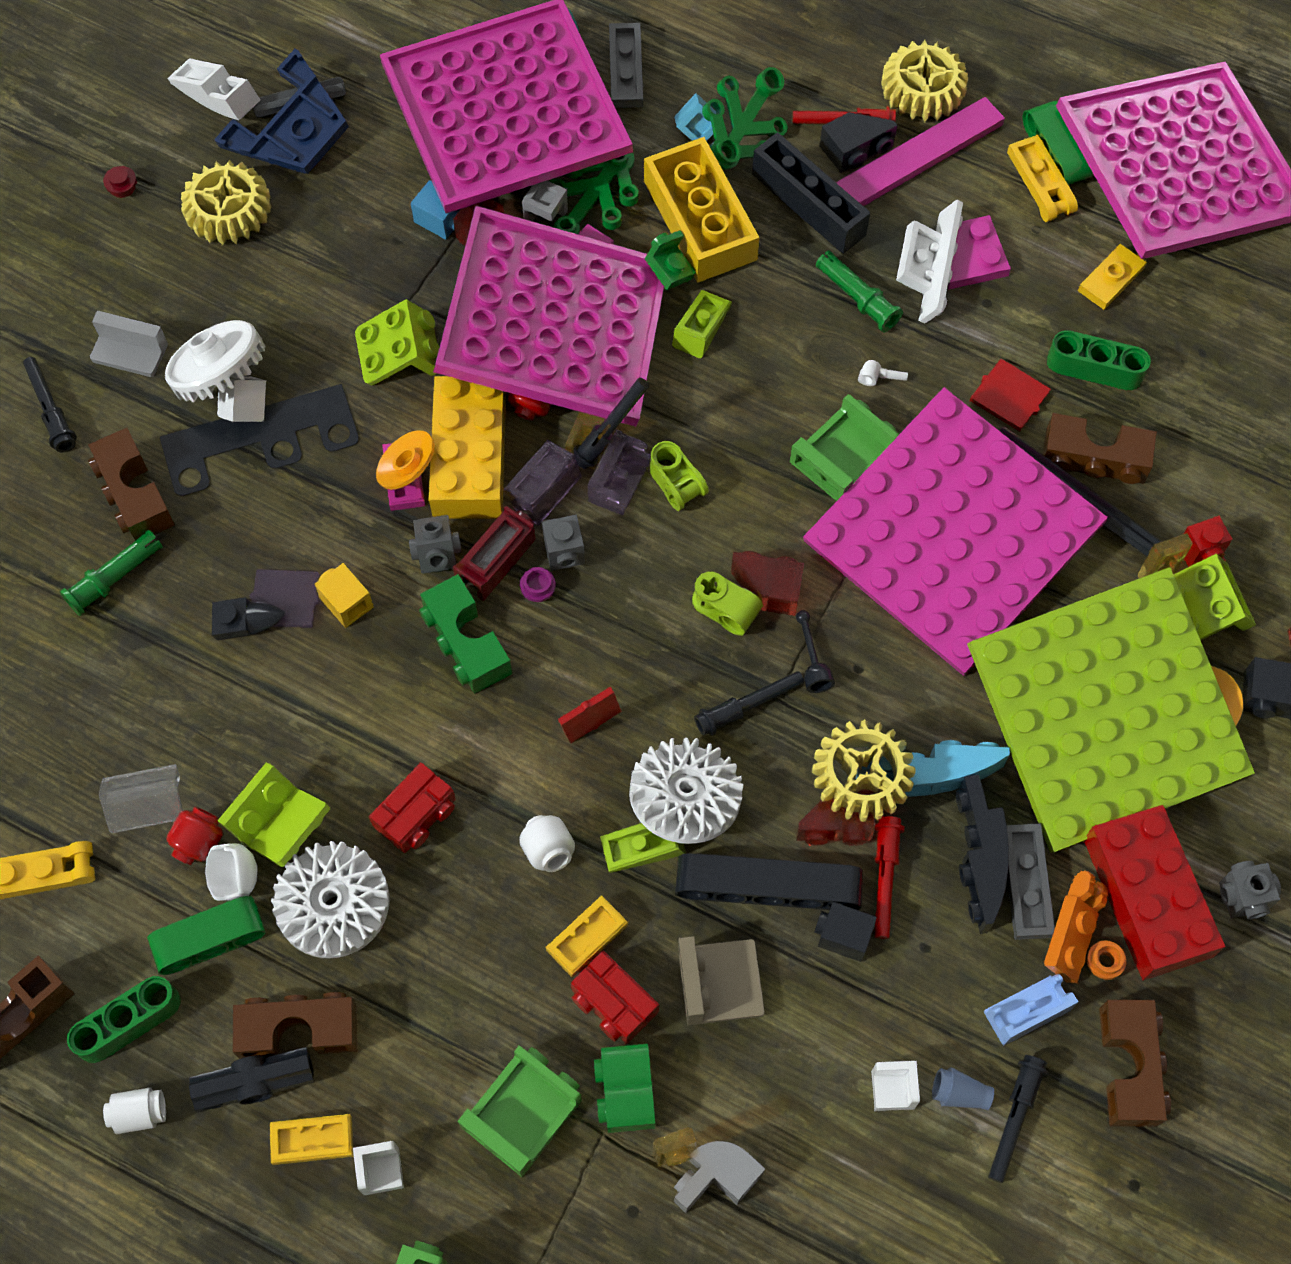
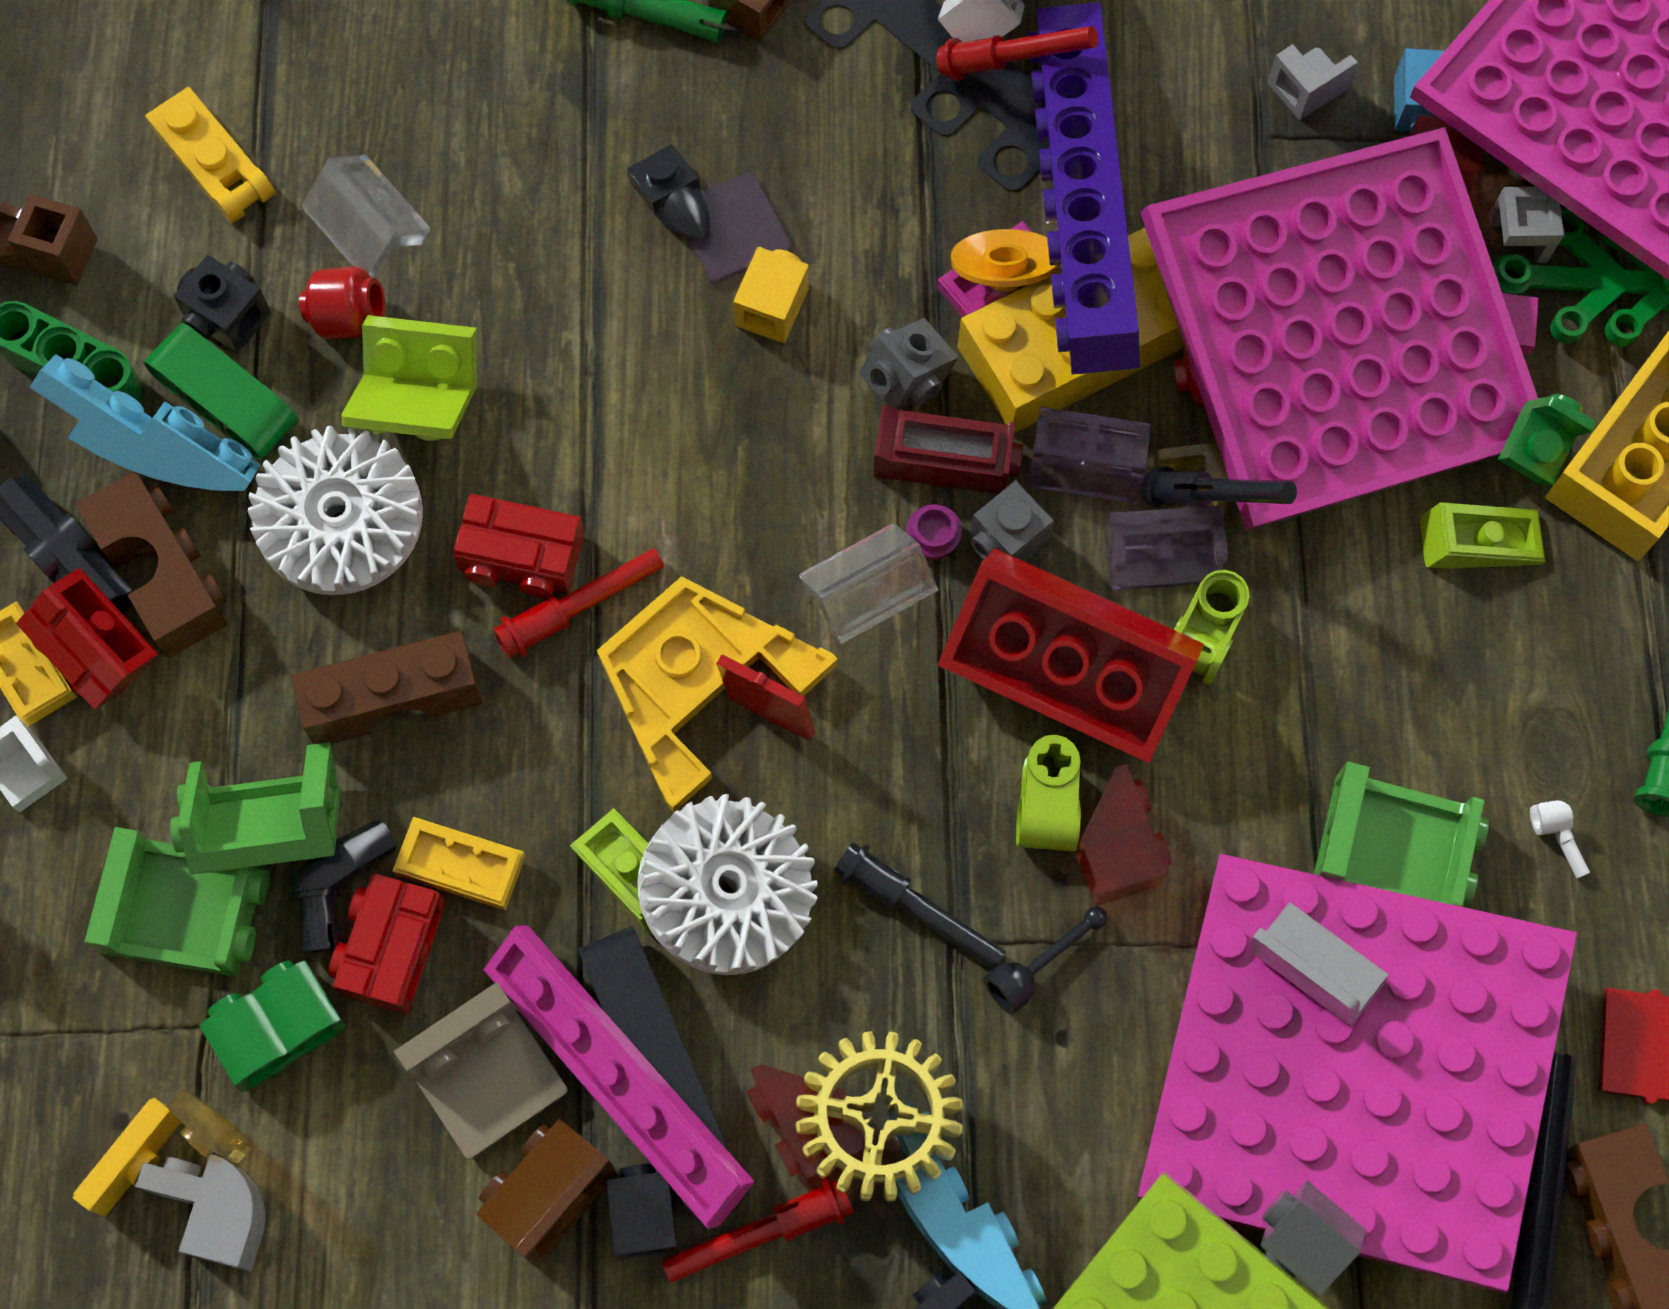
camera: 60 degrees right, 5 degrees up
white hair [205,843,258,901] -> none
lime bracket [355,299,440,386] -> none
green arch [419,574,512,694] -> none
white head [520,815,575,872] -> none
none -> red brick [16,568,159,710]
none -> medium azure slope [29,354,260,491]
none -> yellow plate [73,1098,184,1217]
none -> bright green panel [171,742,341,875]
none -> black brick [173,255,271,354]
none -> black arm [289,820,397,953]
none -> reddish brown arch [291,630,483,744]
none -> reddish brown slope [476,1119,618,1268]
none -> dark pink tile [483,925,755,1229]
none -> red pin [493,548,664,659]
none -> yellow wing [597,576,838,813]
none -> clear panel [799,524,939,644]
none -> red pin [936,26,1098,81]
none -> red brick [938,548,1204,763]
none -> dark purple brick [1028,2,1140,375]
none -> light grey panel [1252,902,1389,1026]
none -> dark grey brick [1260,1180,1366,1296]
none -> light grey panel [1267,44,1358,121]

